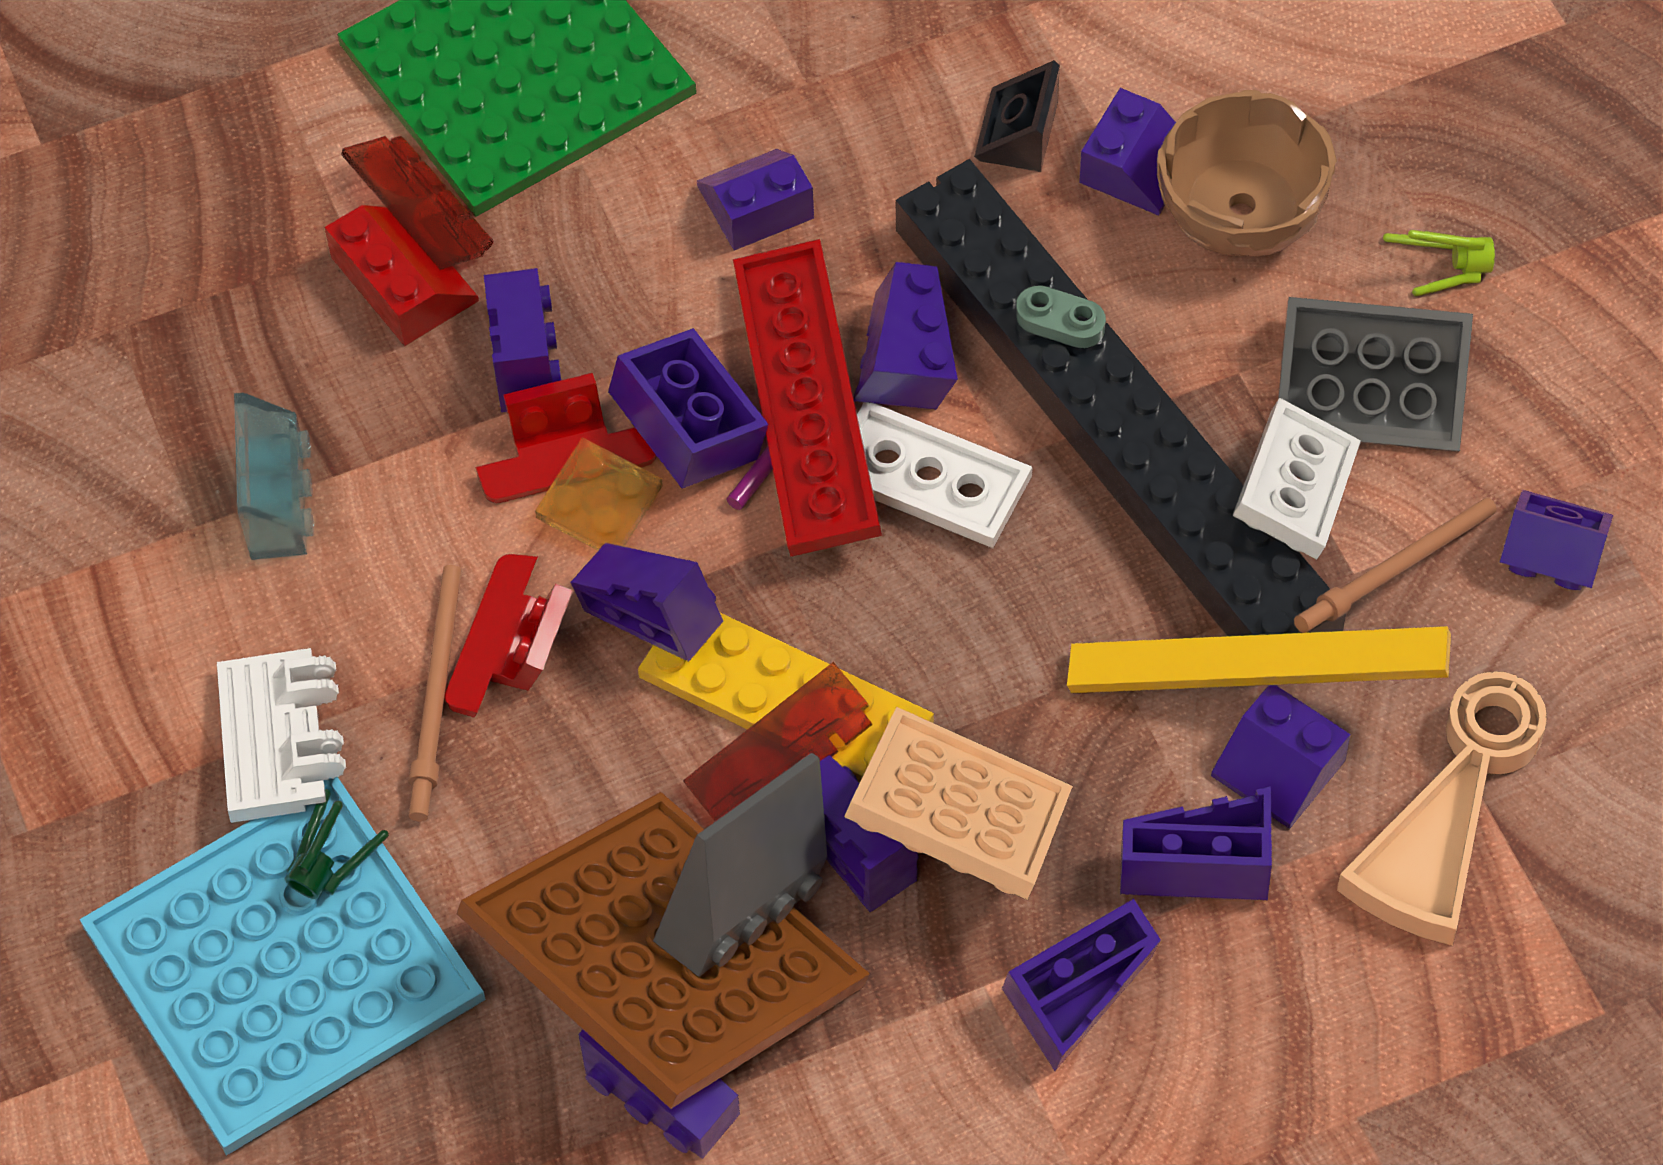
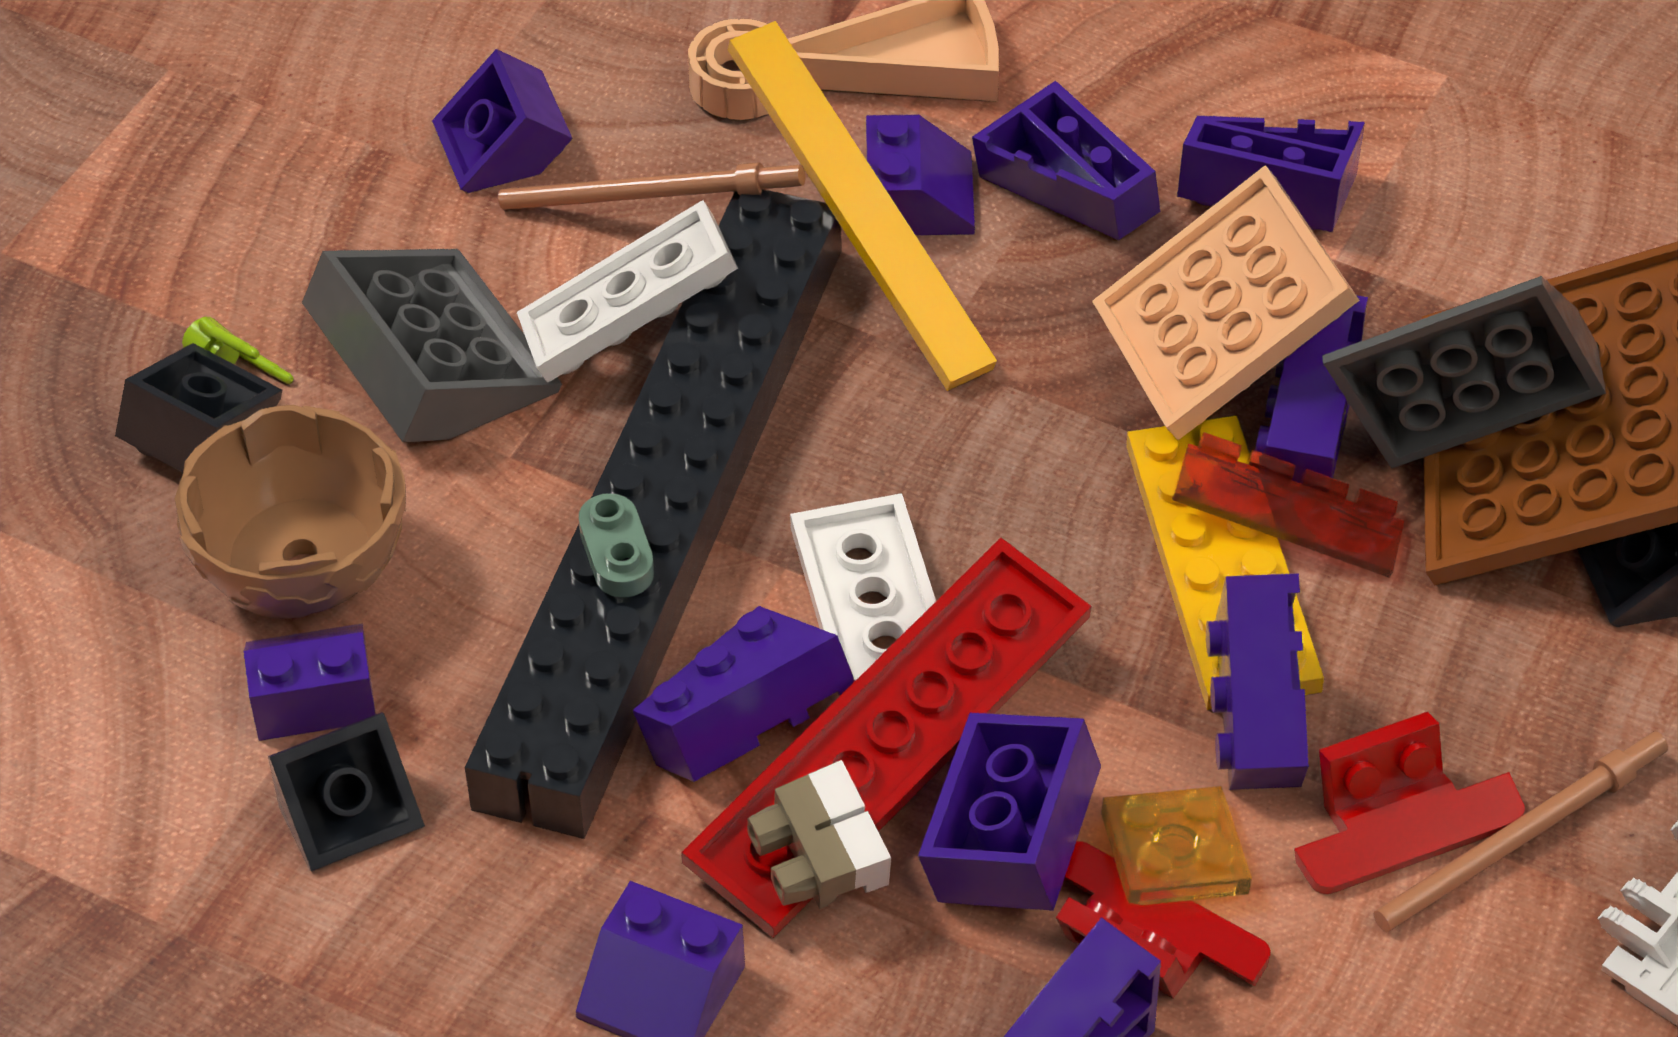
camera: 130 degrees left, 10 degrees down
none -> black slope [115,343,283,474]
none -> dark tan hips [747,760,891,909]

